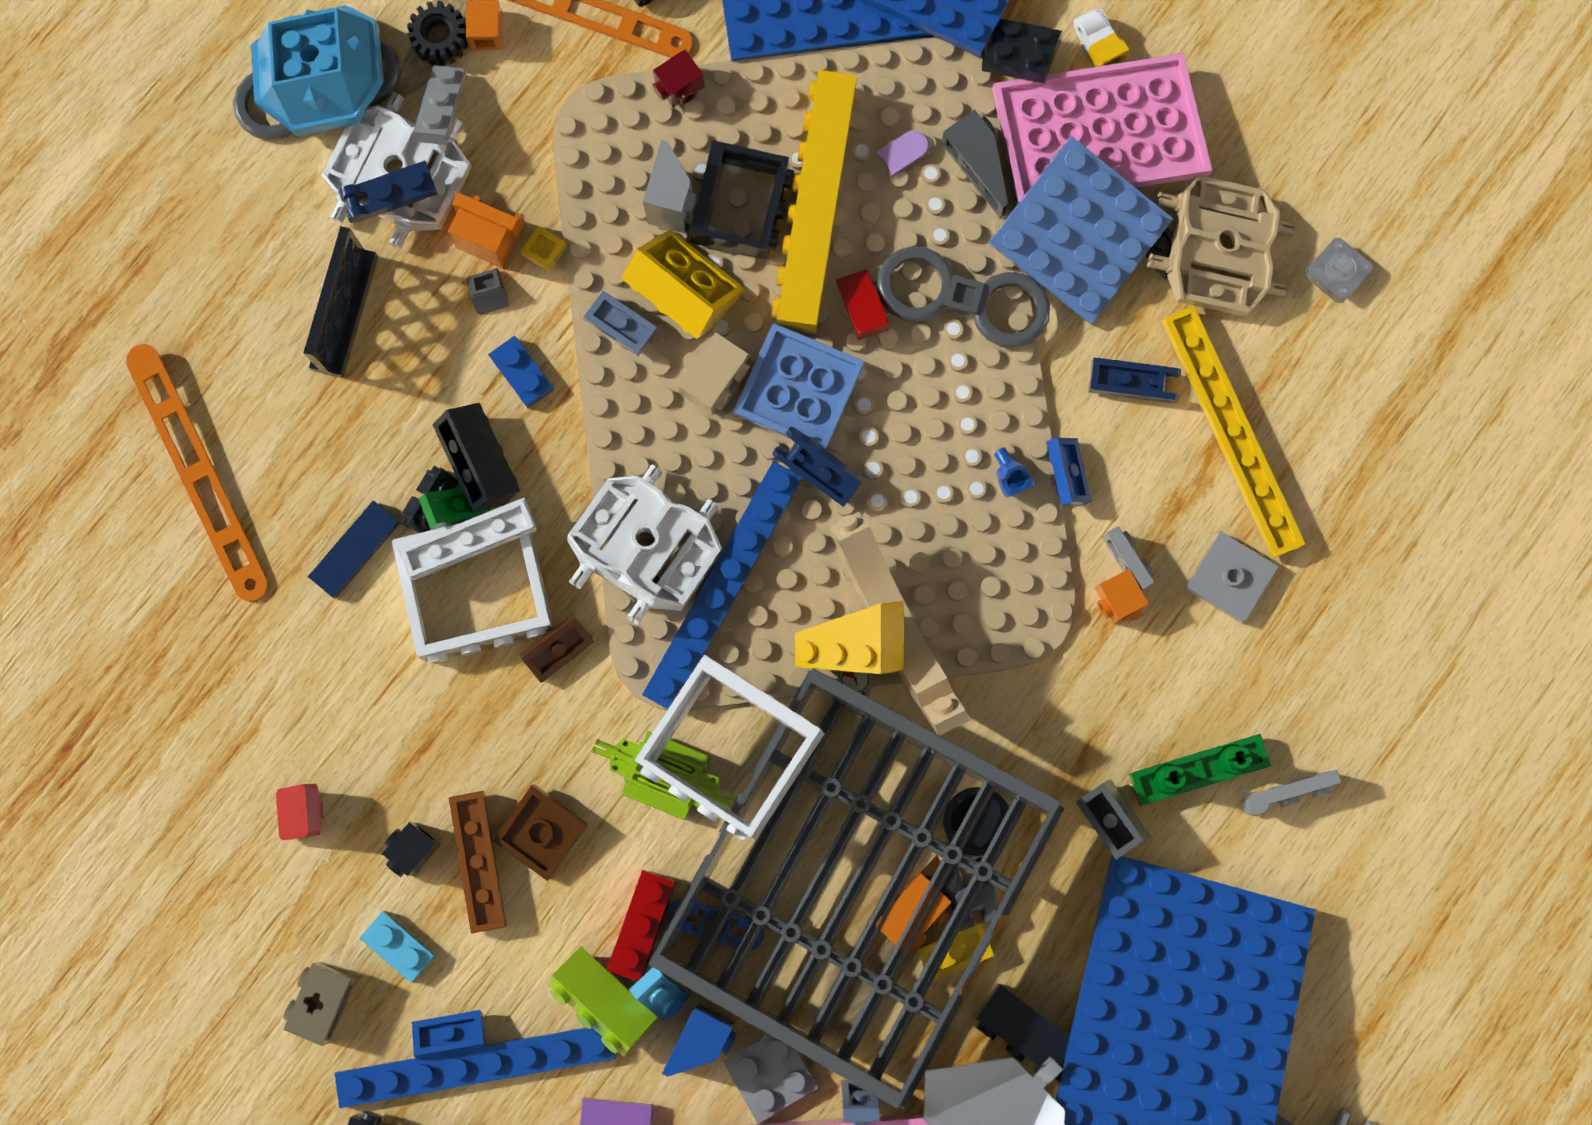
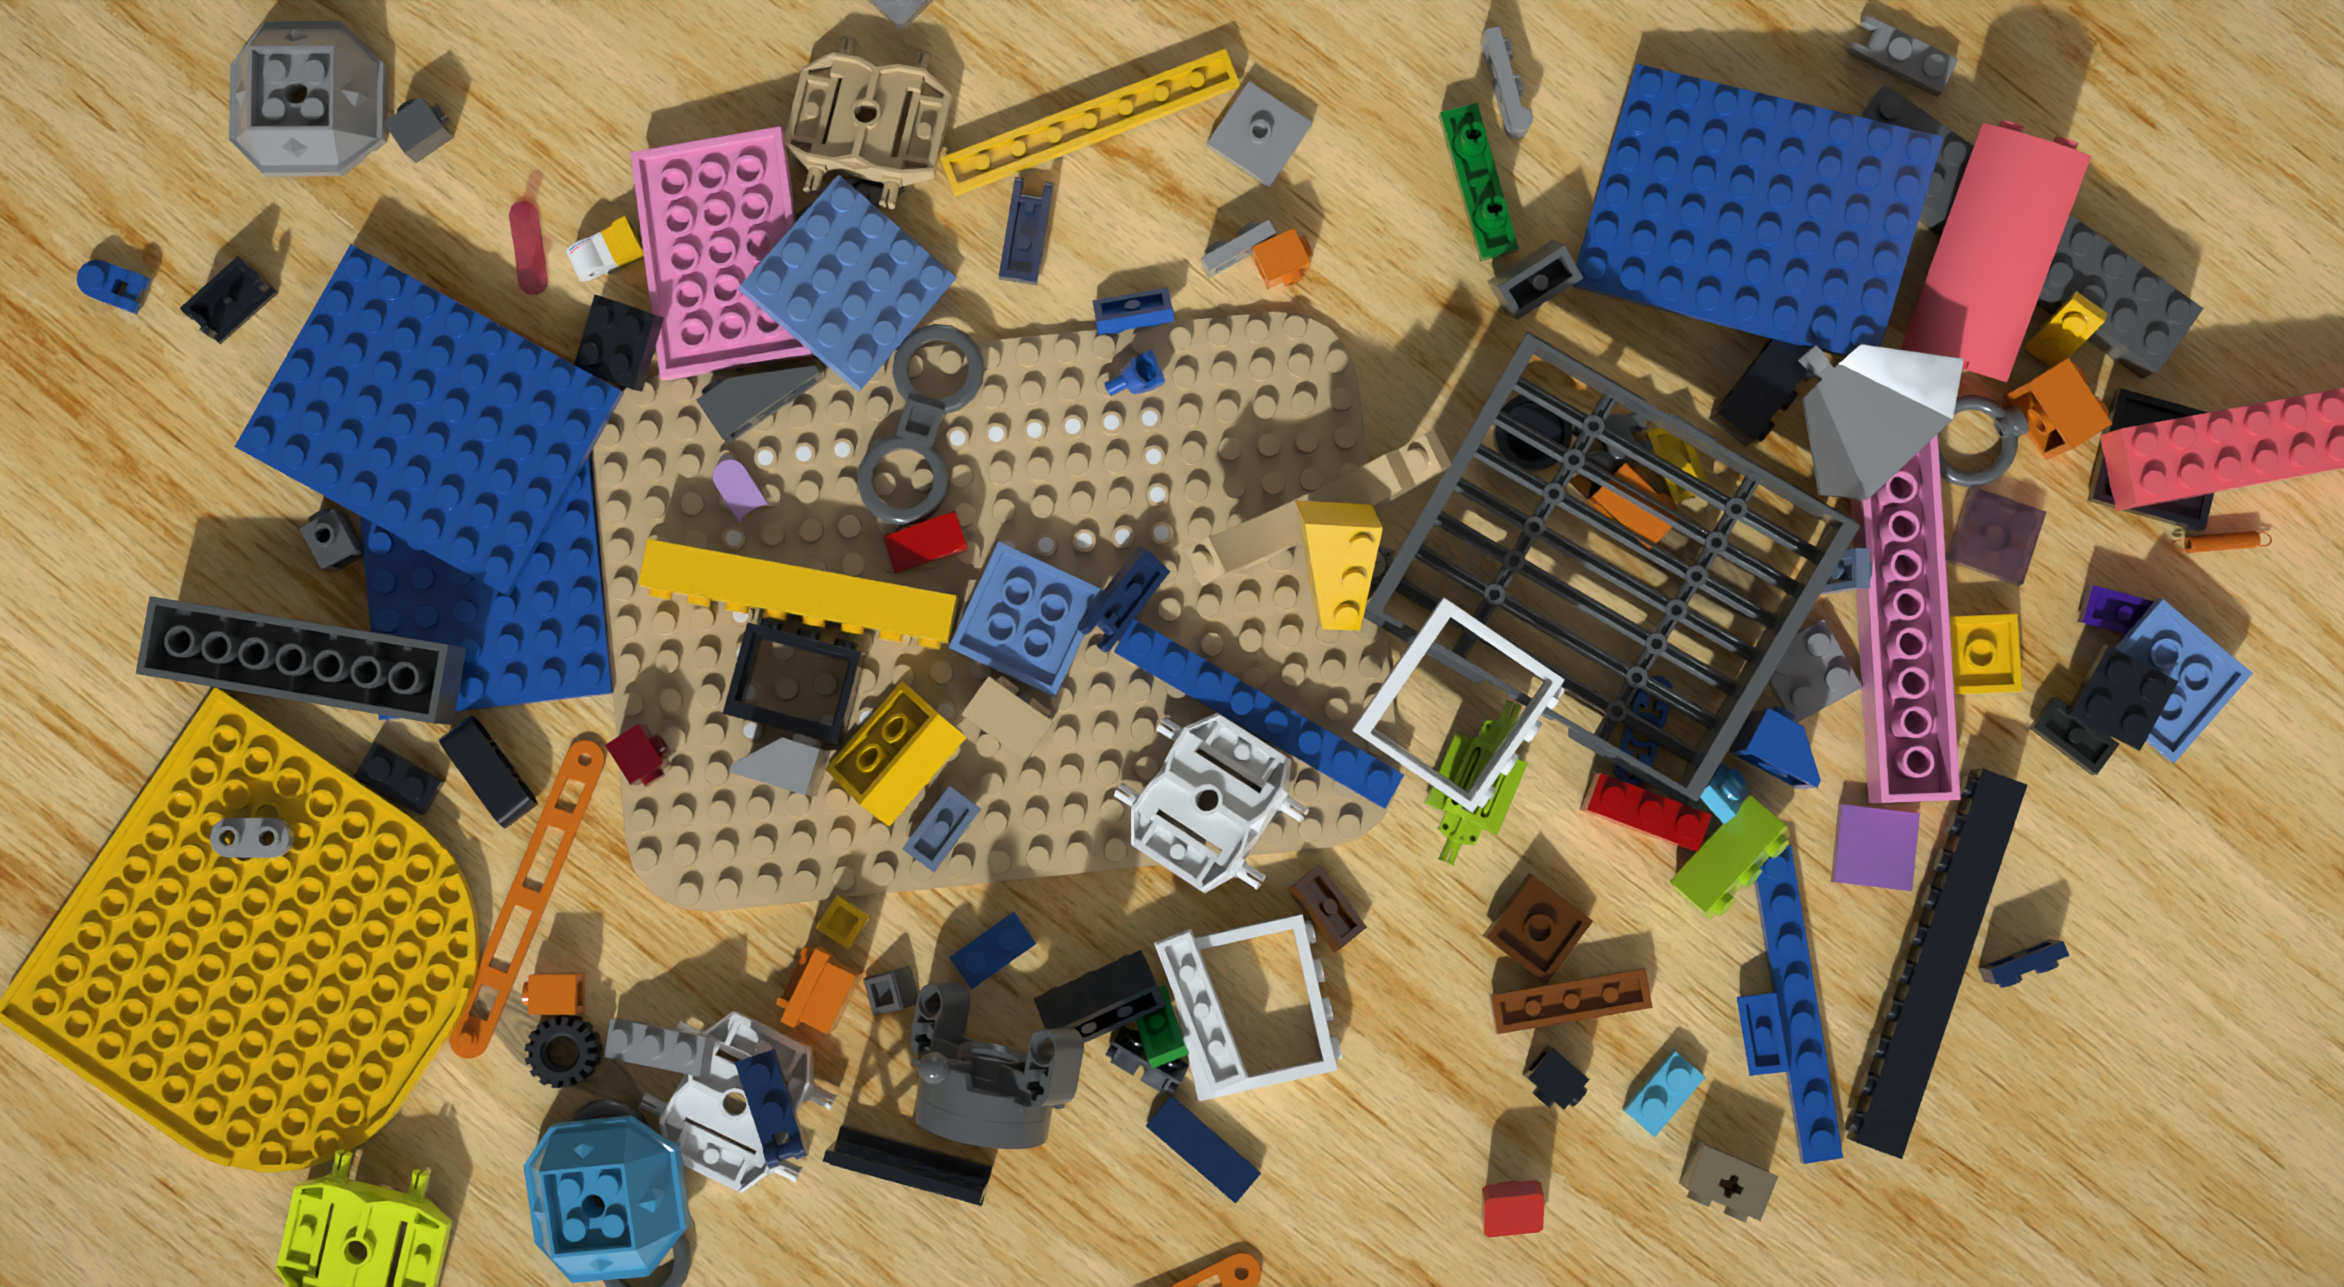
camera: 90 degrees left, 5 degrees up
none -> dark grey piece [910,983,1084,1149]

